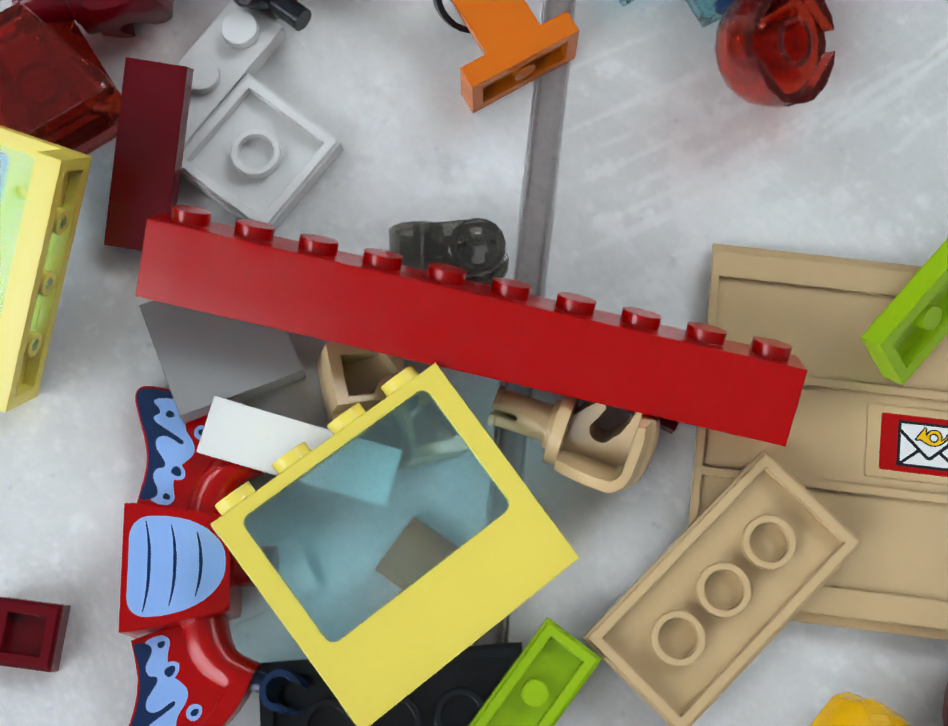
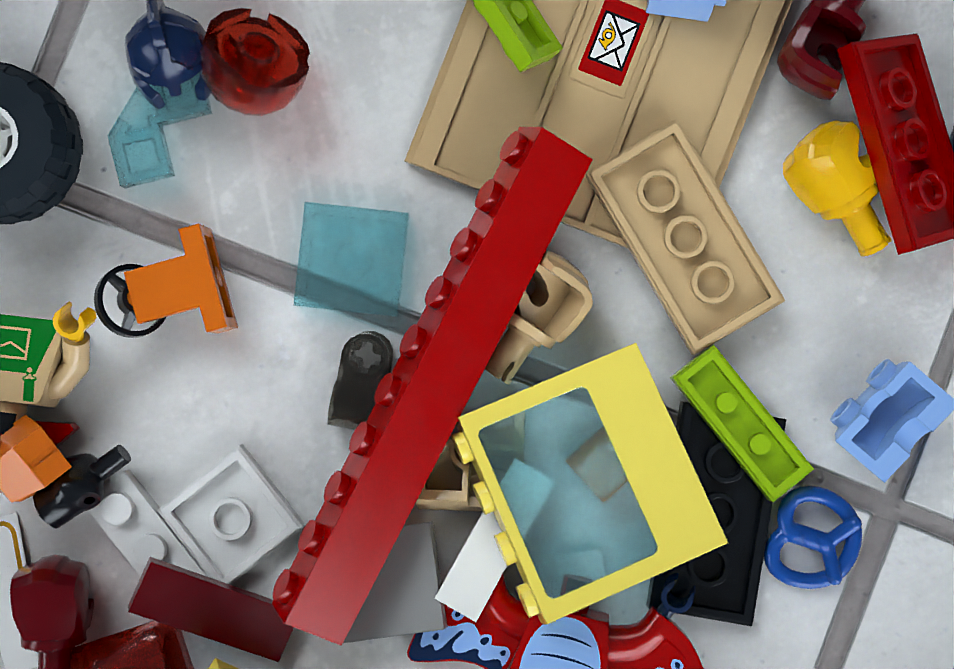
camera: 75 degrees left, 10 degrees up
none -> clear light blue tile [293,202,409,317]

